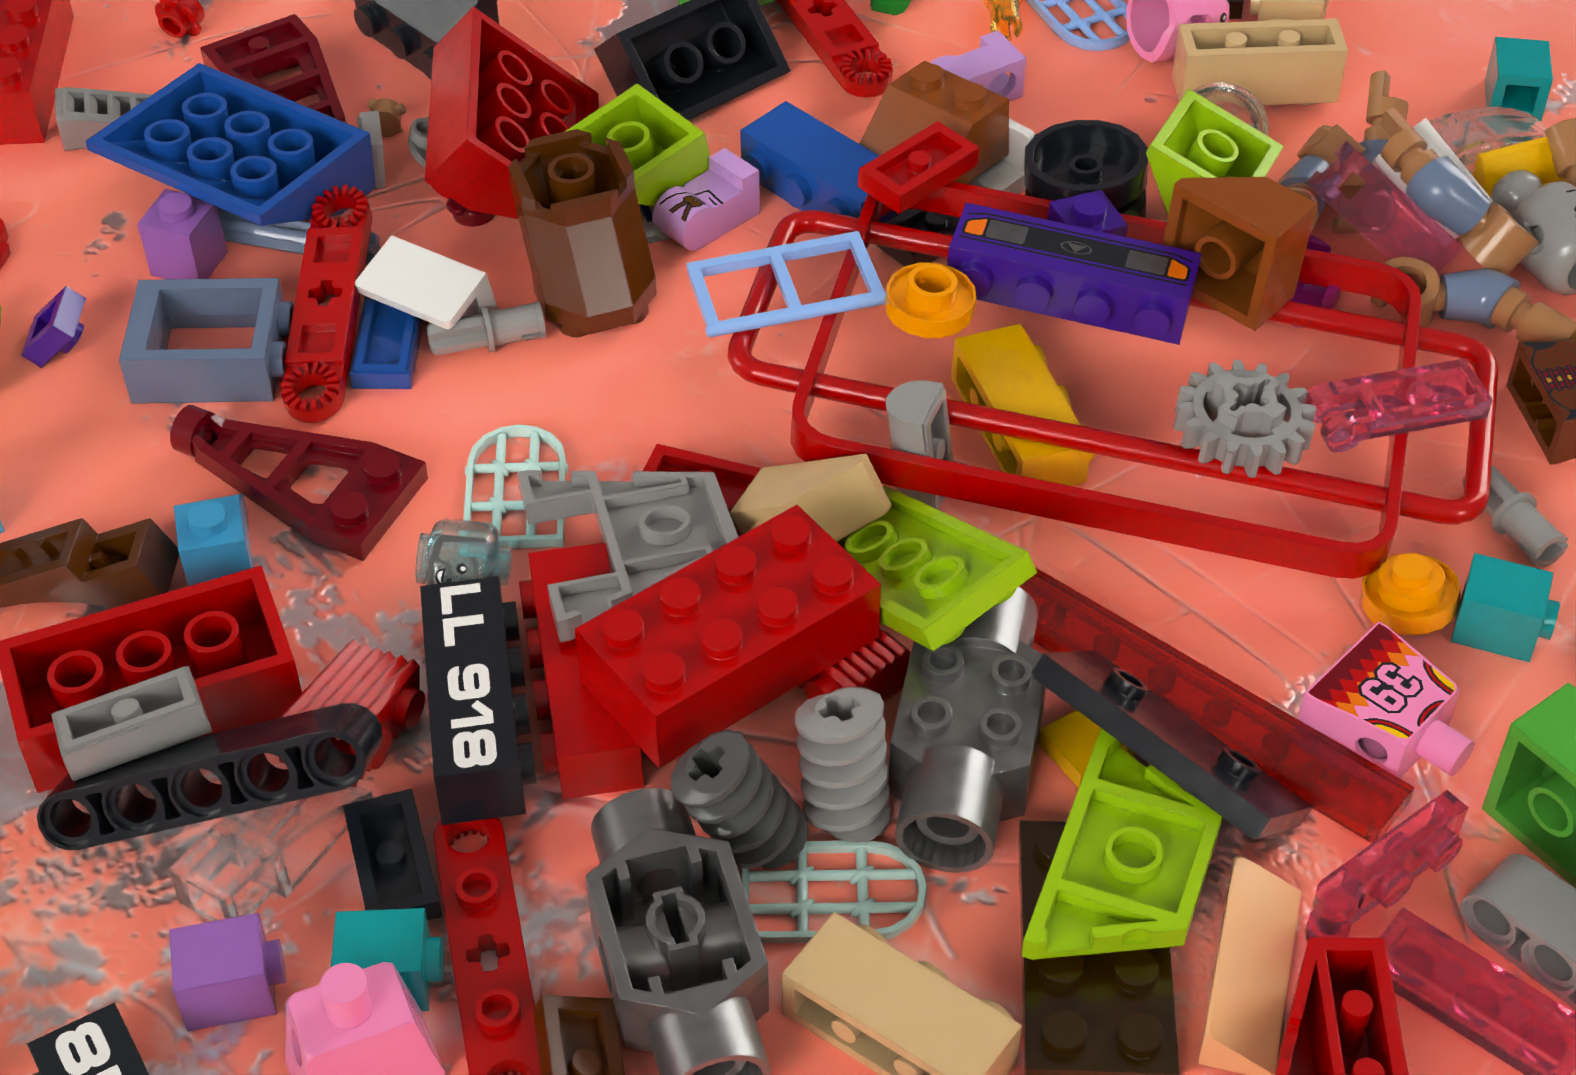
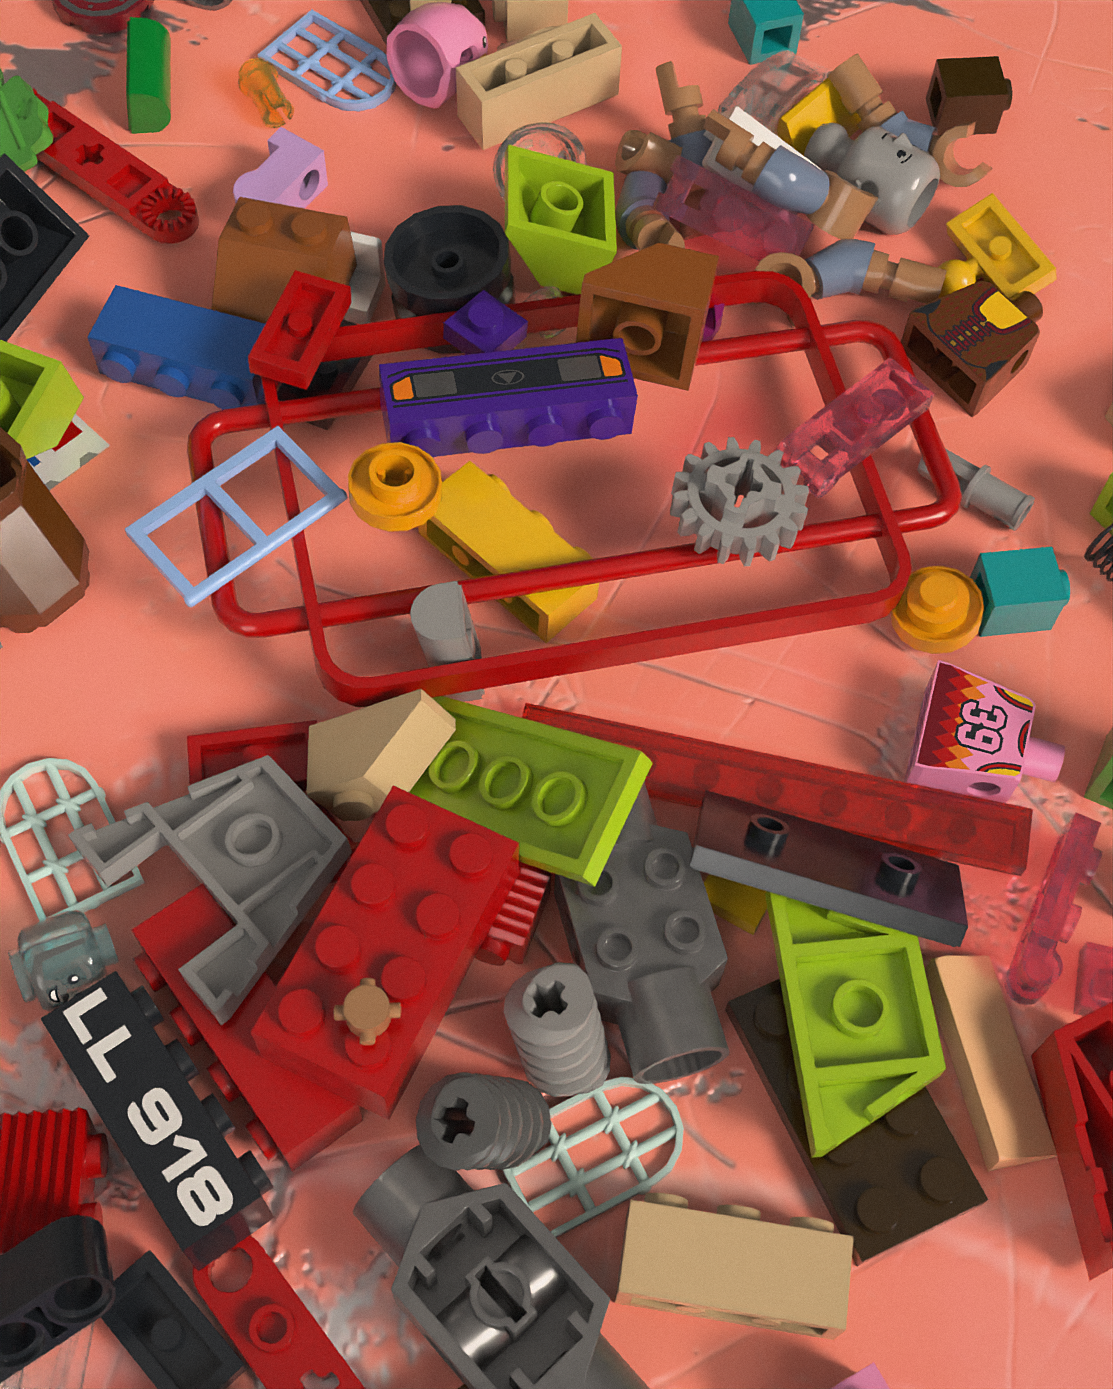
camera: 30 degrees left, 15 degrees up
lavender leg [652,148,760,251] -> none
none -> medium nougat piece [334,978,401,1045]

